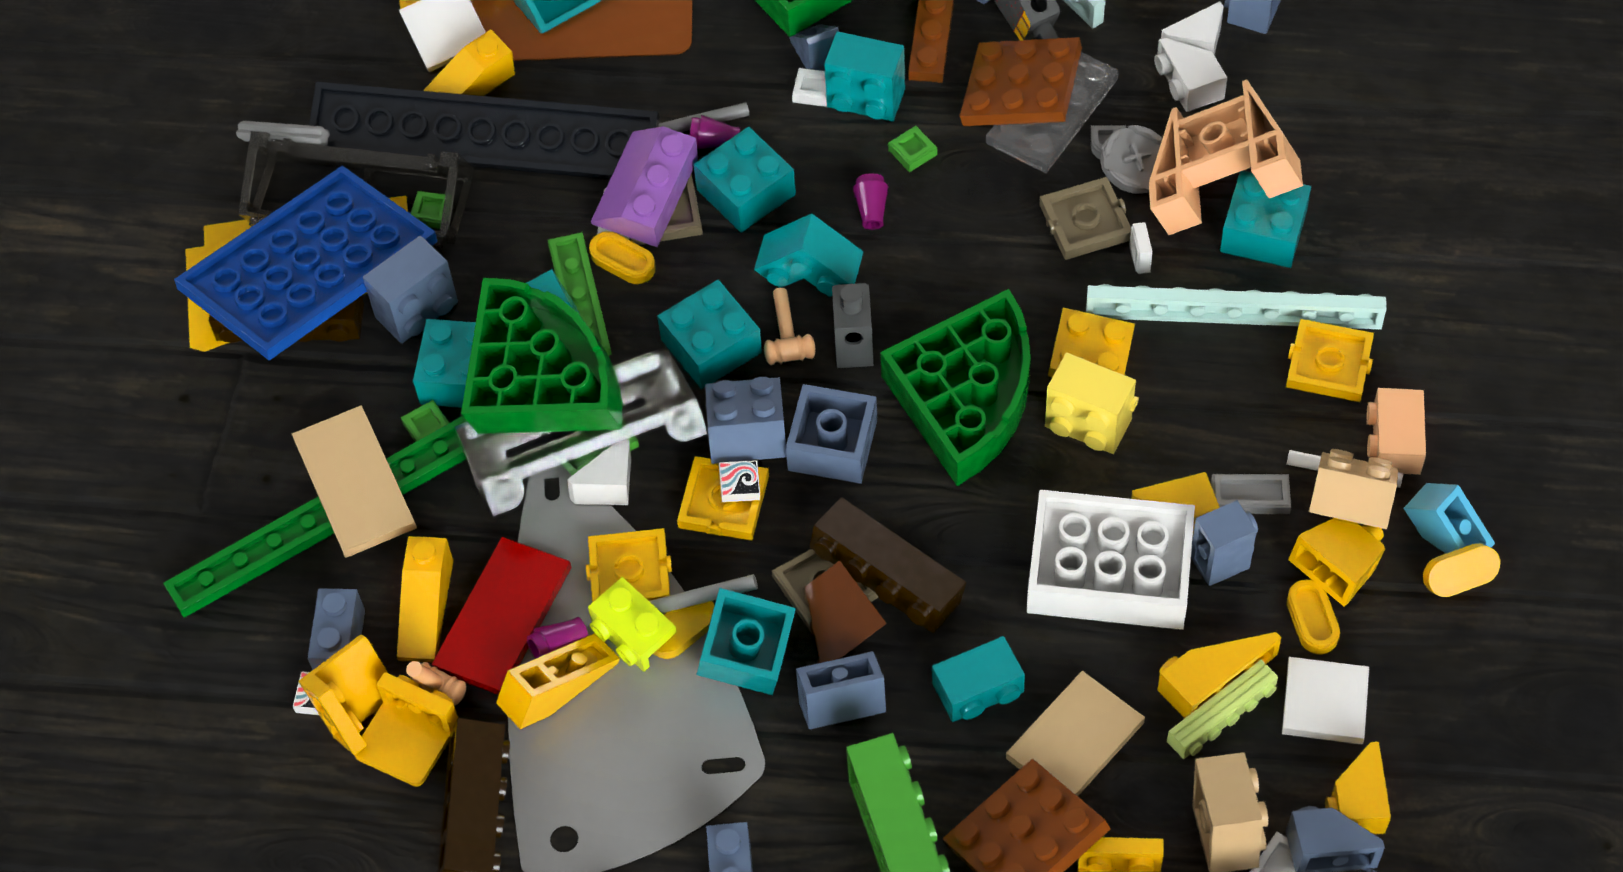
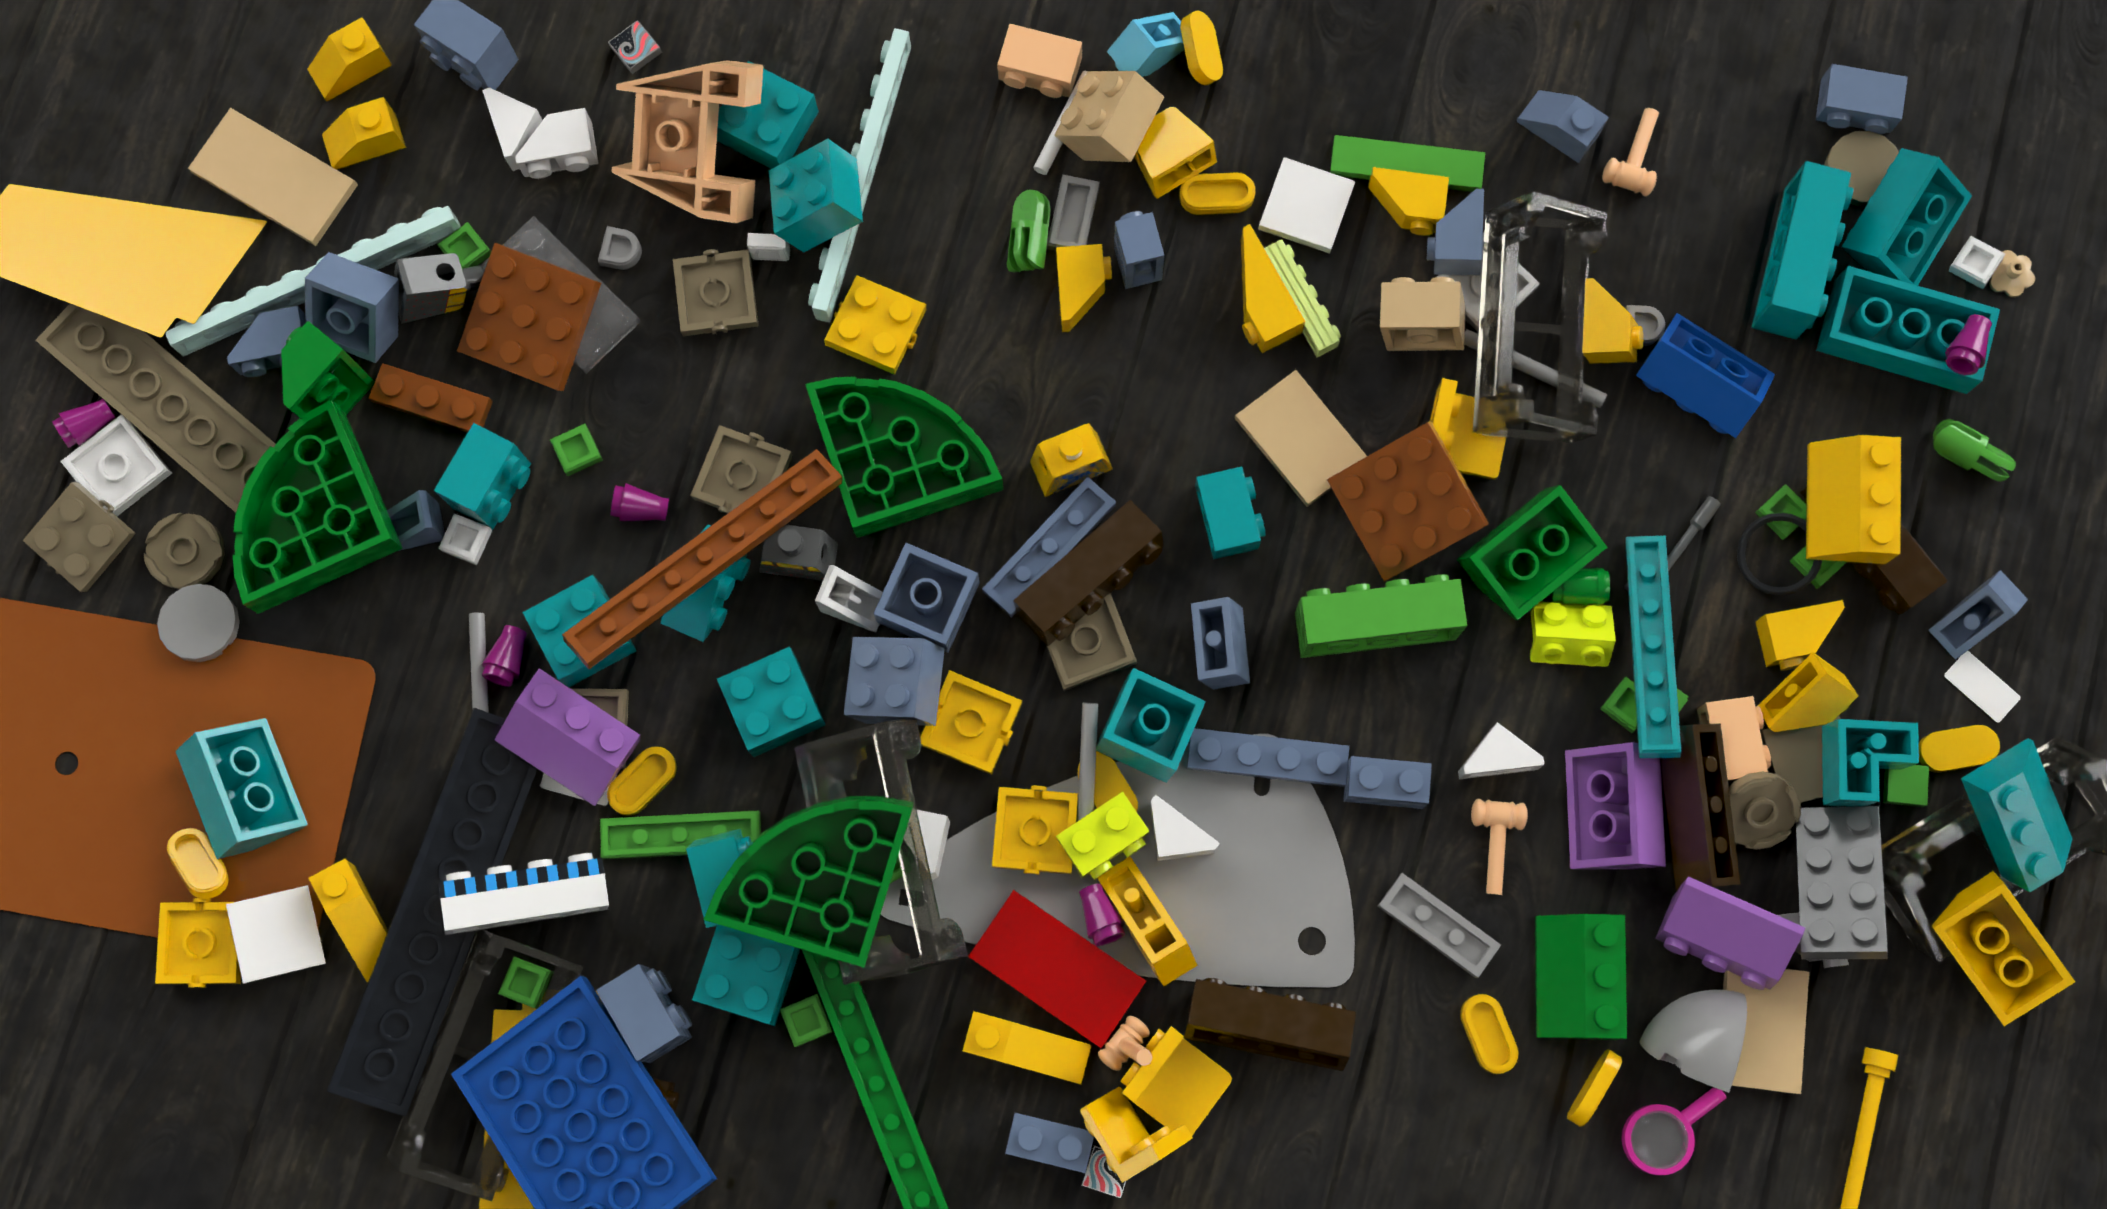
camera: 80 degrees left, 20 degrees up
light grey axle [236,121,329,147] -> none
tan tile [292,405,417,558] -> none
tile [719,460,760,502] -> none
light nougat piece [764,288,816,365] -> none
reddish brown slope [803,561,887,664] -> none
white slope [1027,490,1195,630] -> none
light yellow brick [1045,352,1139,455] -> none
light grey tile [1100,125,1162,194] -> none
yellow plate [1286,319,1374,402] -> none
none -> bright green tile [437,222,491,269]
none -> white brick [438,853,609,935]
none -> dark orange plate [562,449,842,669]
none -> tile [608,20,662,74]
none -> dark tan plate [690,425,793,513]
none -> teal brick [769,139,863,252]
none -> white slope [815,565,883,632]
none -> sand blue plate [982,476,1116,618]
none -> bright green arm [1007,189,1050,272]
none -> yellow torso [1030,423,1113,497]
none -> white slope [1150,795,1220,861]
none -> sand blue plate [1187,728,1349,787]
none -> bright green tile [1330,135,1485,192]

